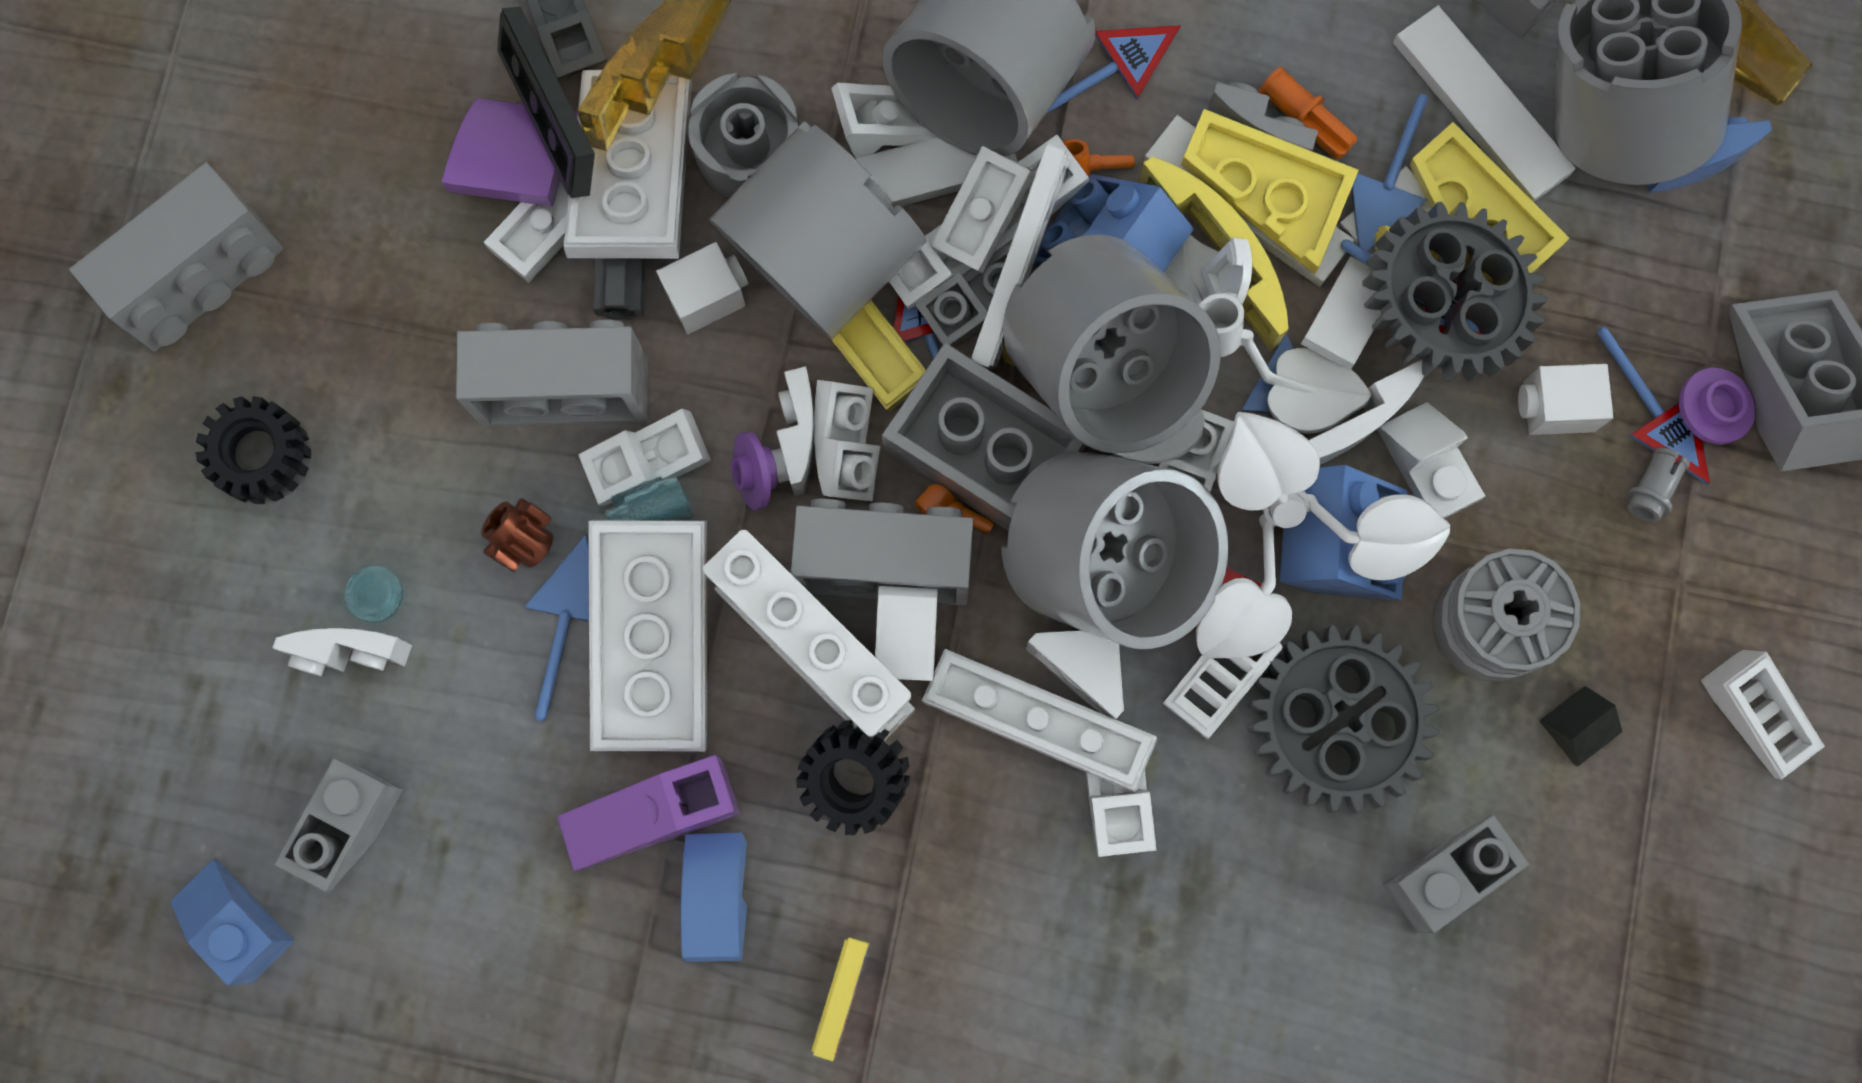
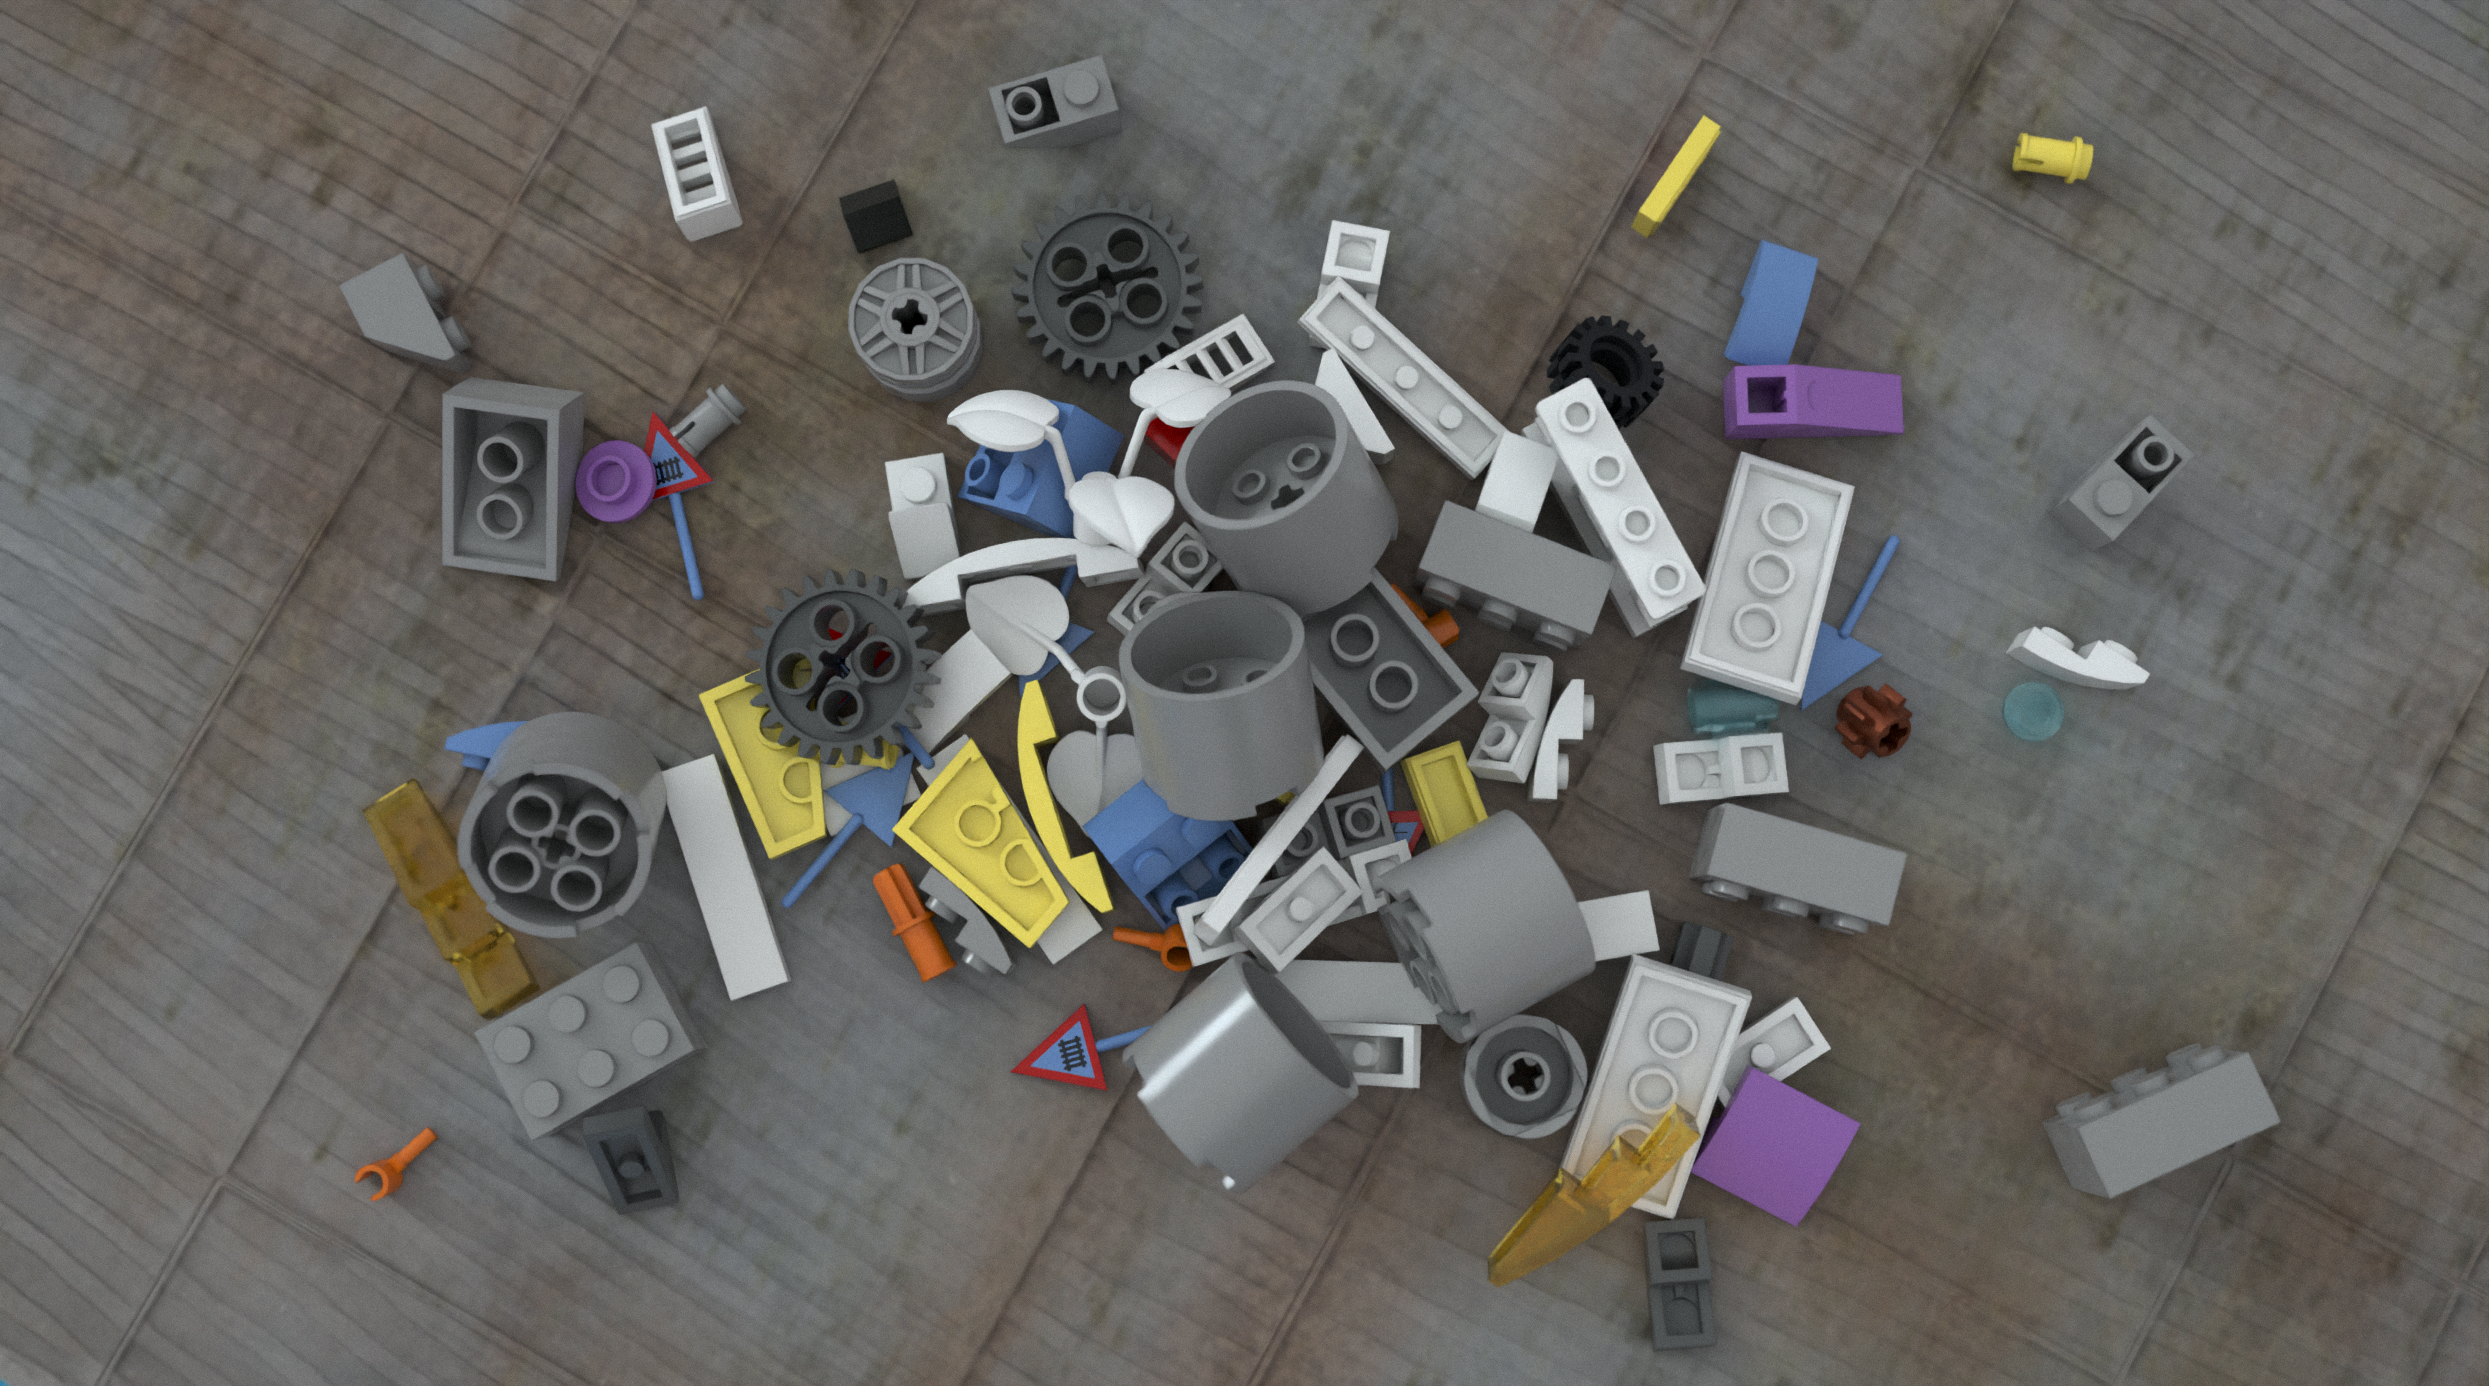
camera: 160 degrees left, 5 degrees up
medium blue slope [170,859,295,986] -> none
black tyre [195,396,311,504] -> none
pearl dark grey tile [497,6,595,198] -> none
medium lavender piece [731,431,778,511] -> none
white tile [1201,238,1252,304] -> none
white brick [1518,364,1613,435] -> none

